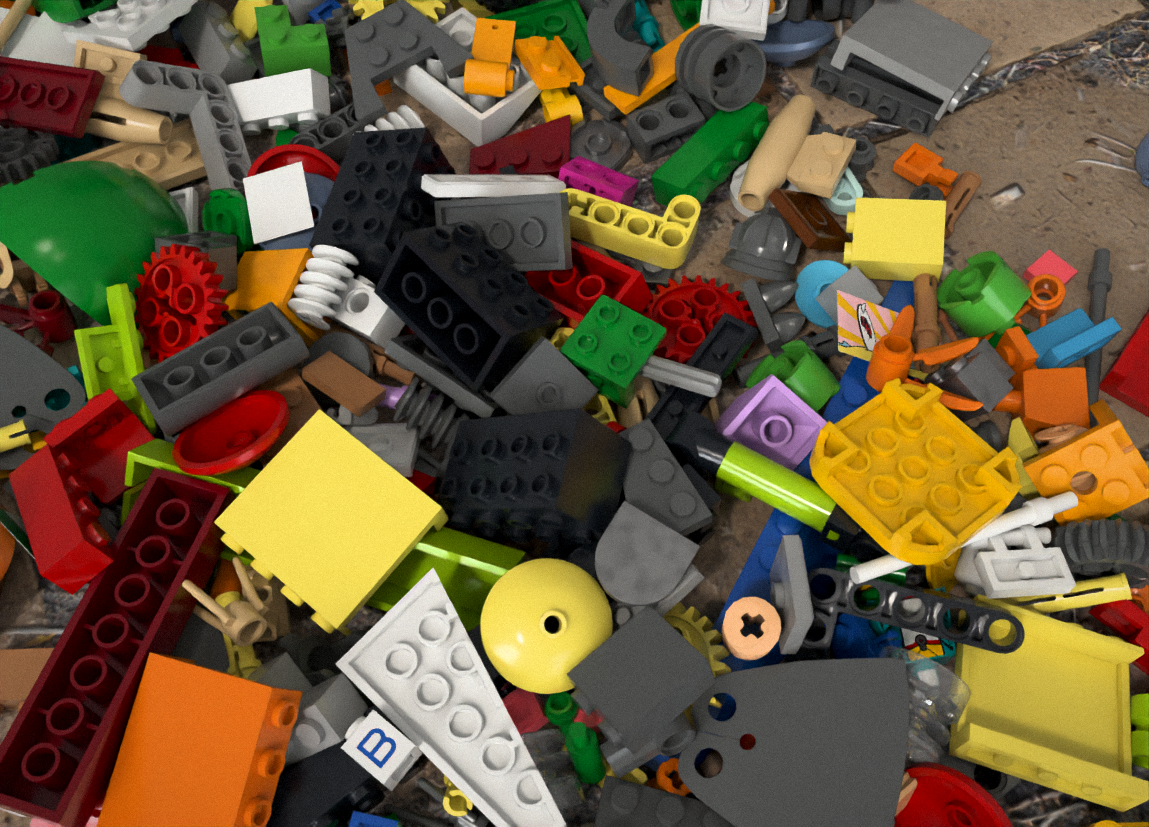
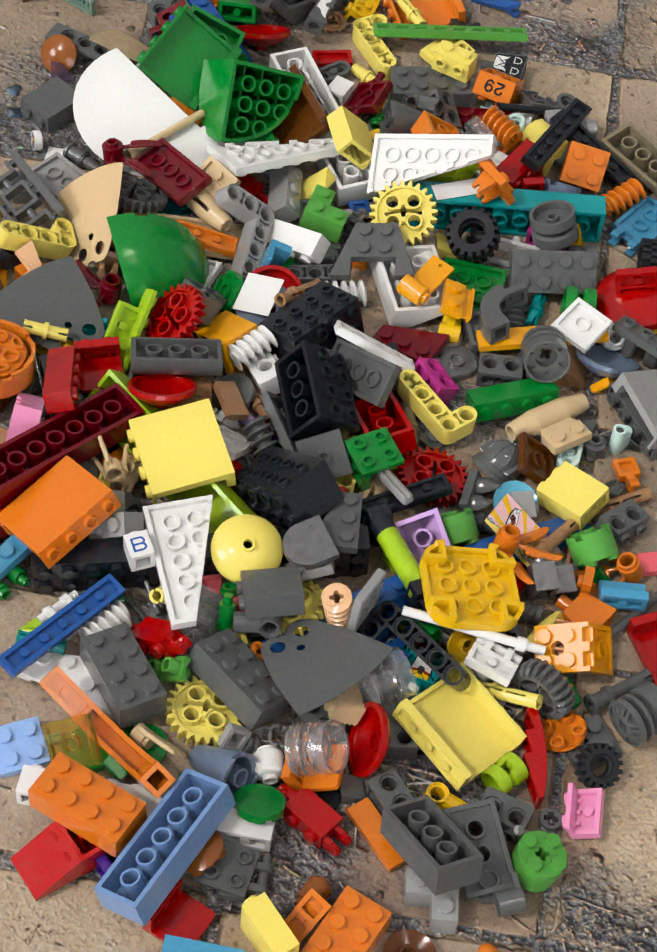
camera: 25 degrees right, 10 degrees down
none -> bright pink wedge [5,392,47,442]
none -> orange tile [177,219,239,258]
none -> dark azure panel [260,239,292,267]
none -> medium nougat pin [274,279,321,307]
none -> light orange tile [590,377,616,394]
none -> dark grey brick [594,498,650,546]
none -> light aqua piece [608,424,632,455]

